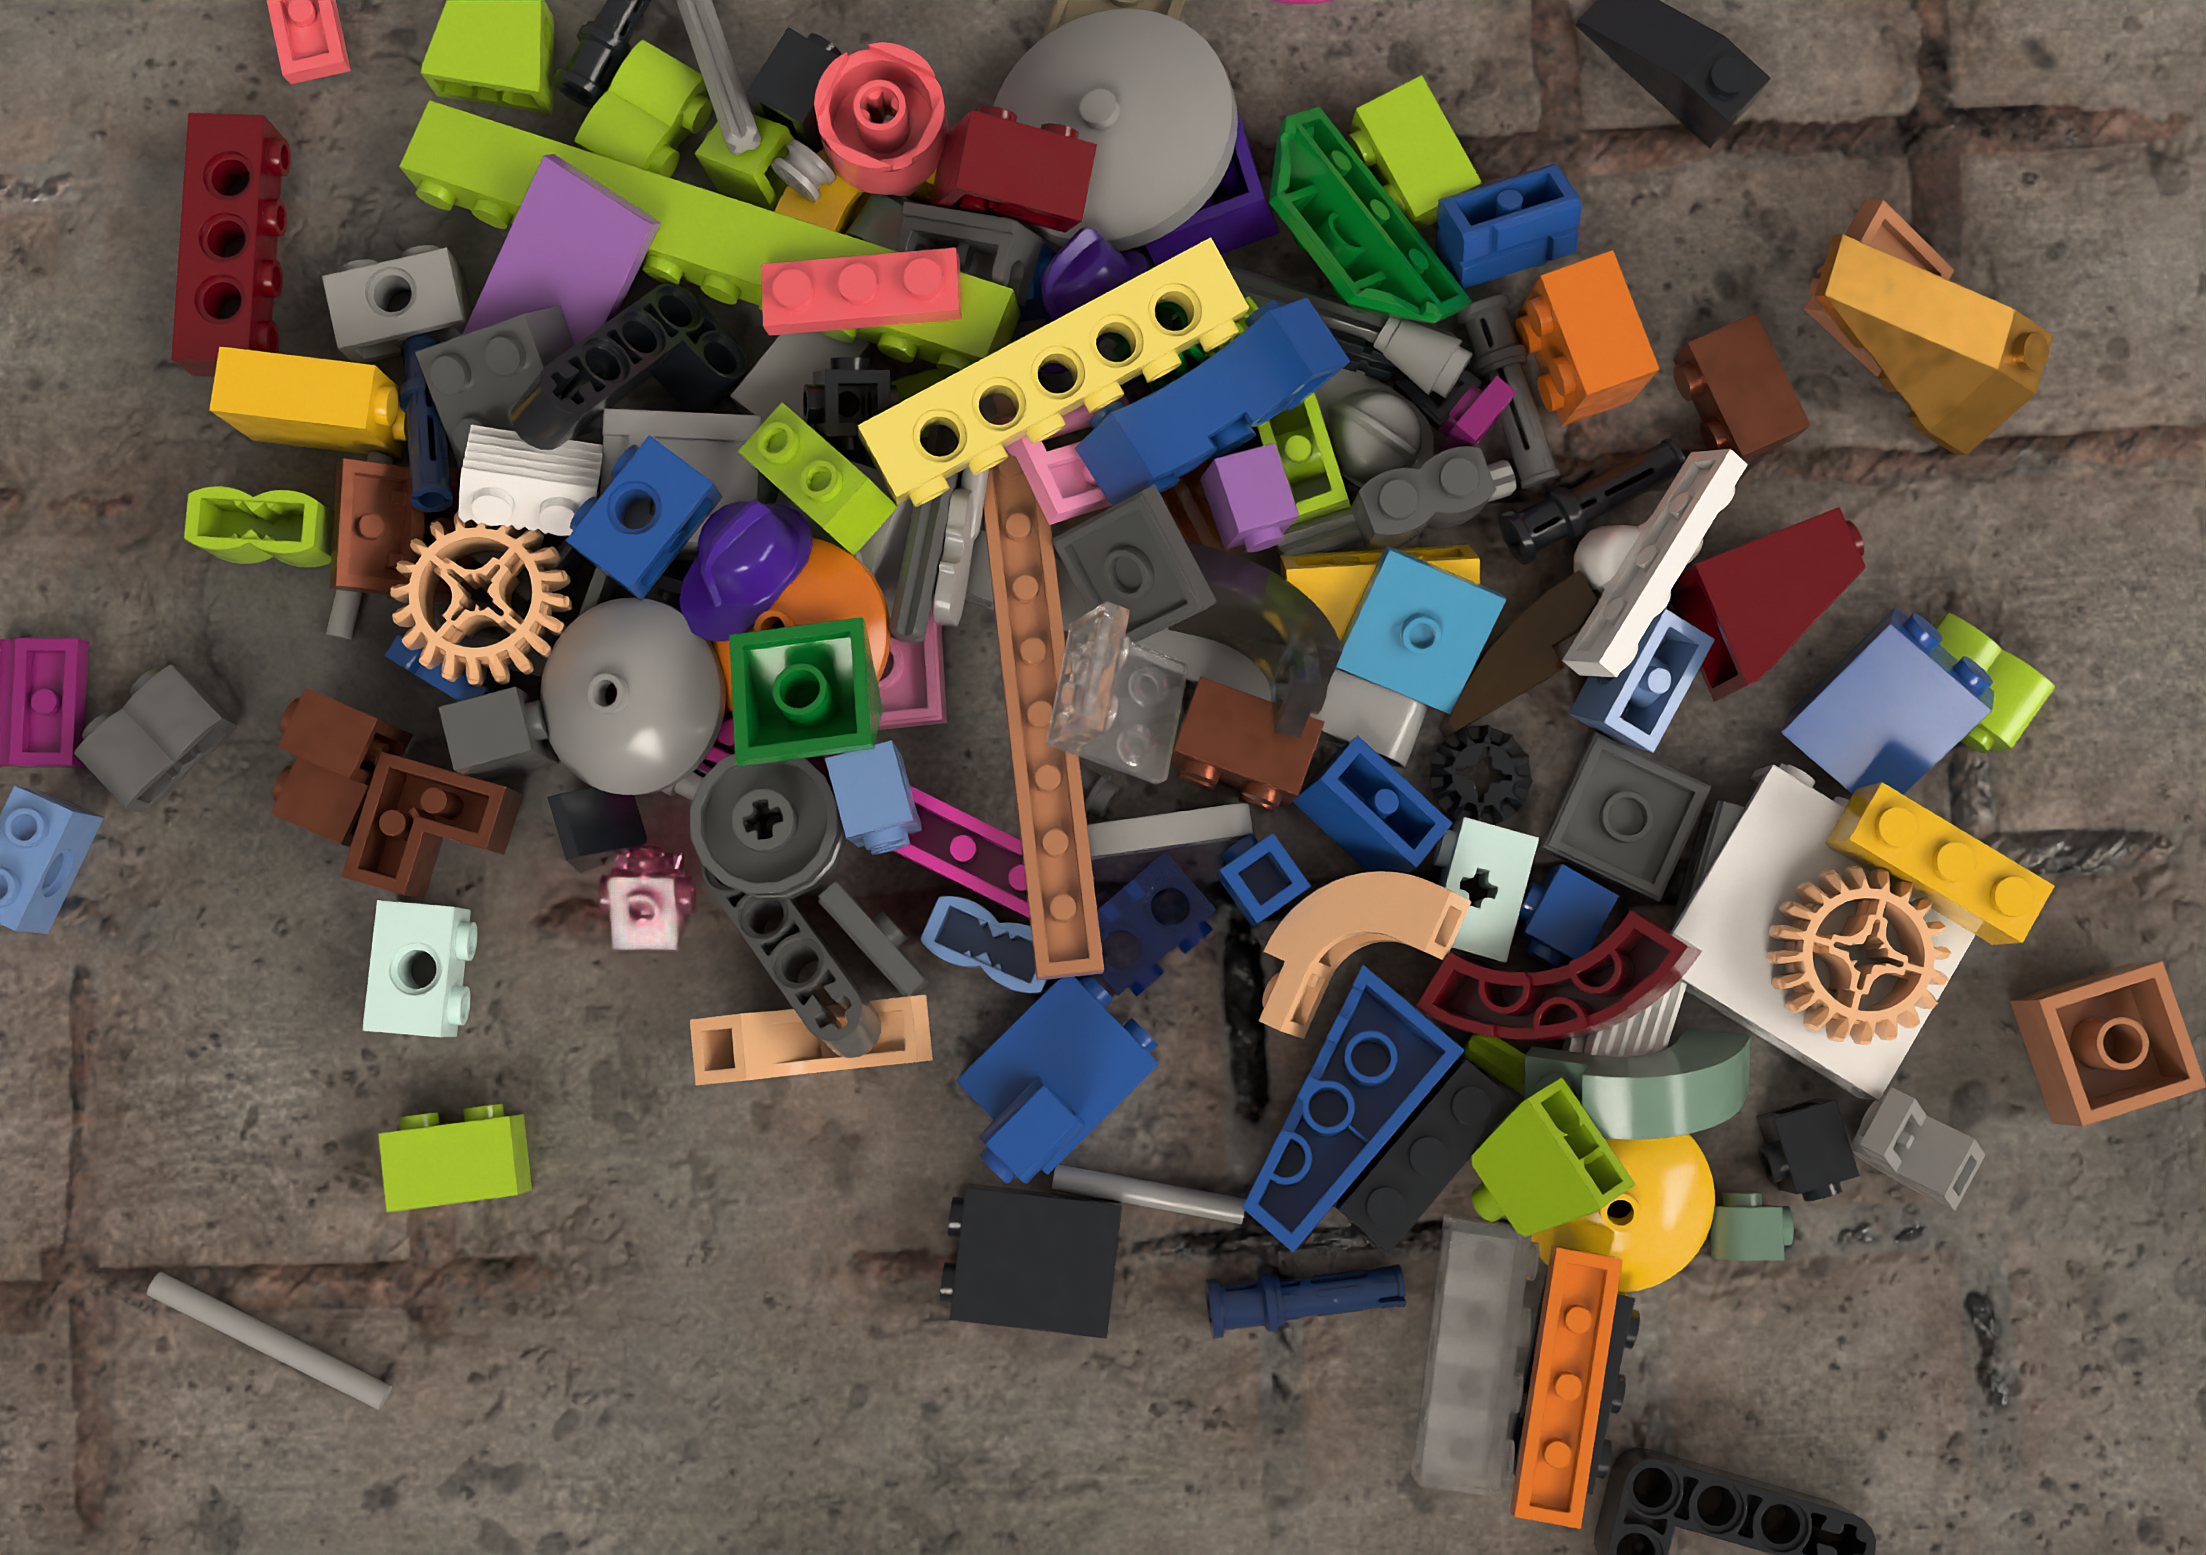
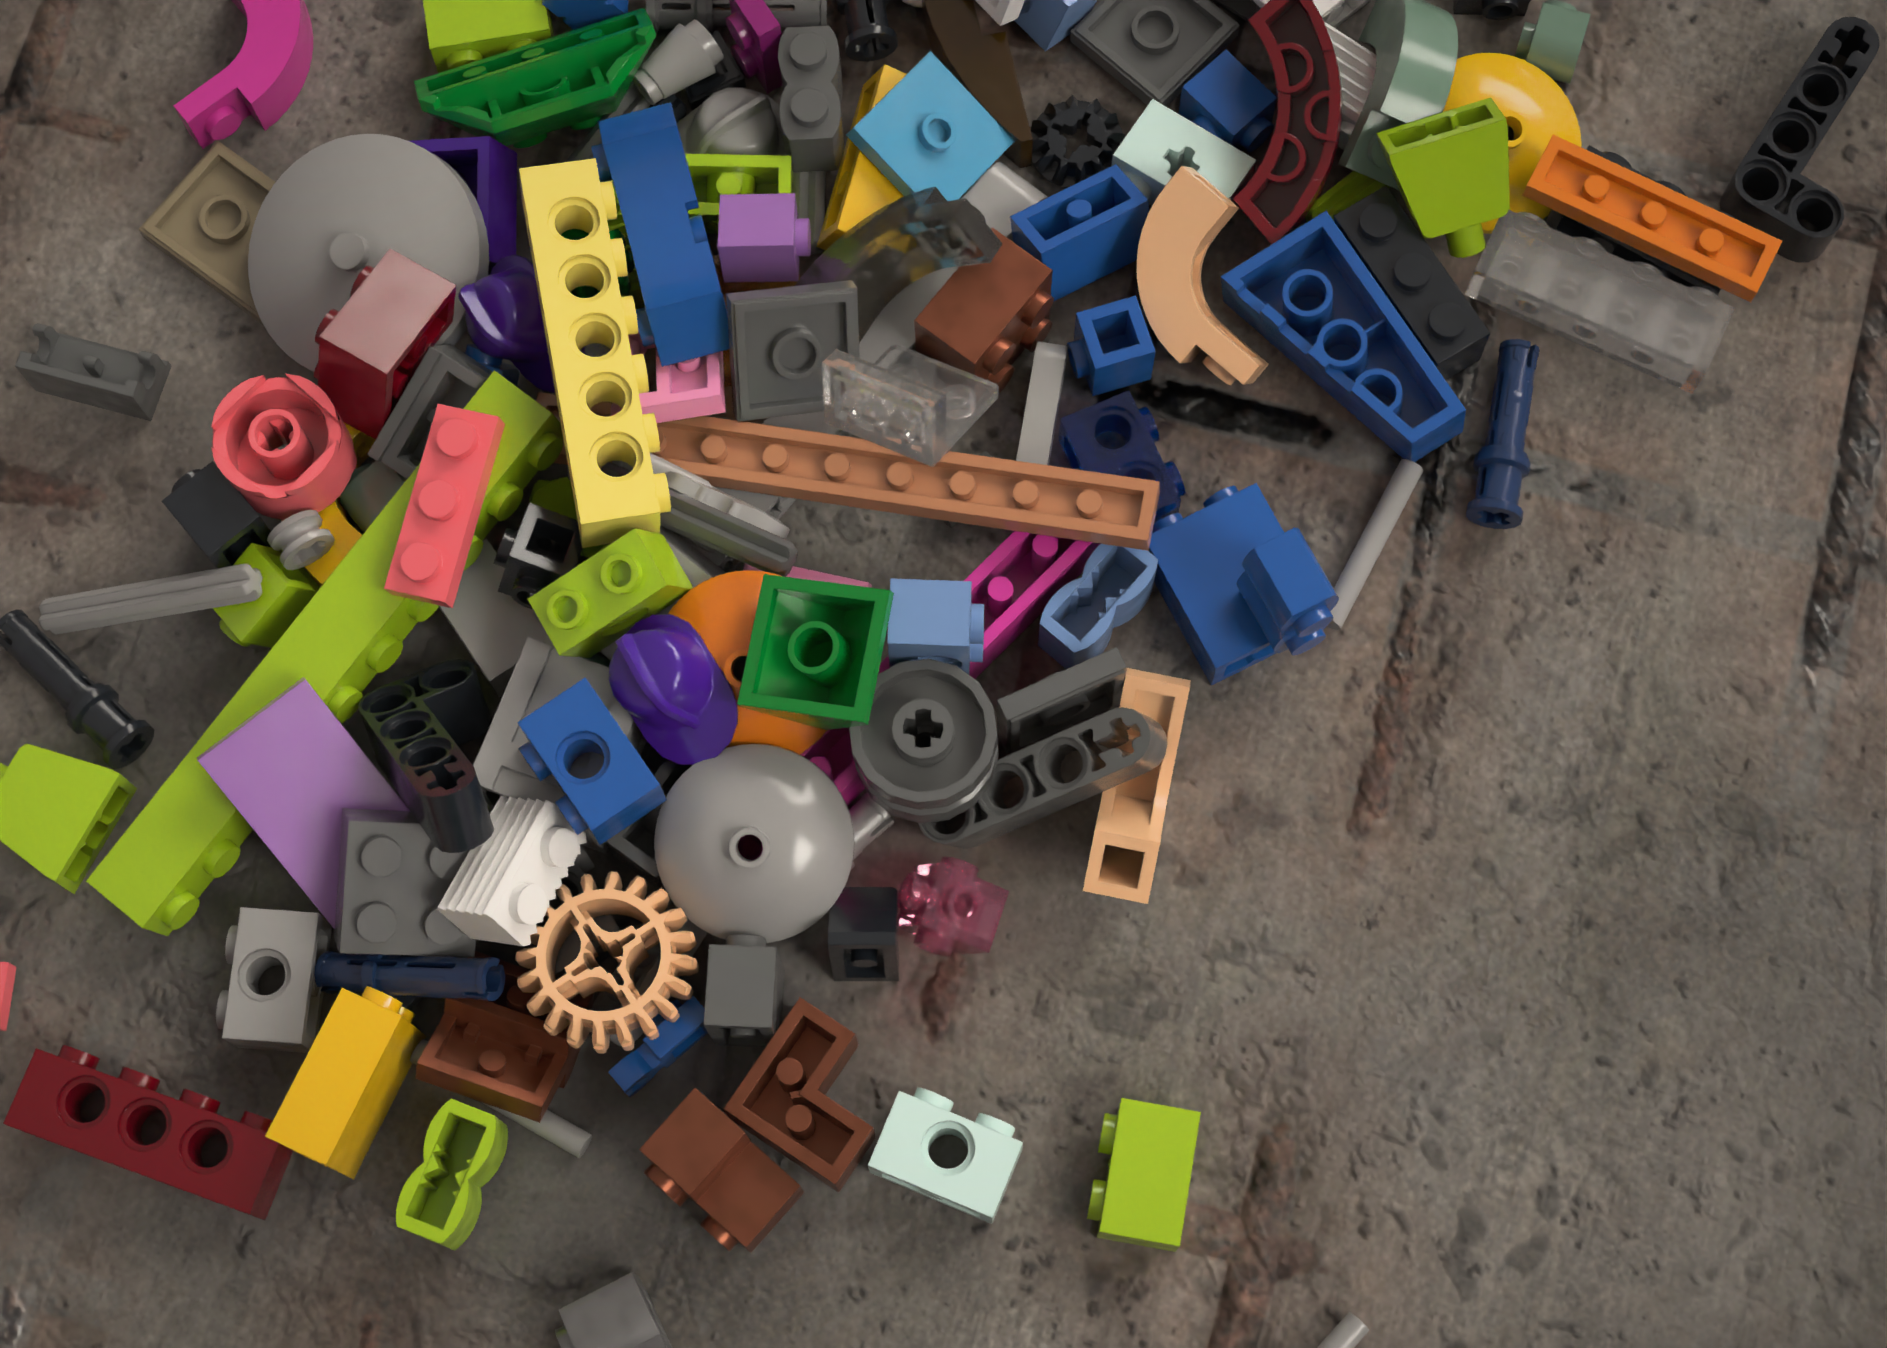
camera: 65 degrees left, 10 degrees down
lime brick [574,39,713,178] -> none
black brick [940,1183,1122,1339] -> none

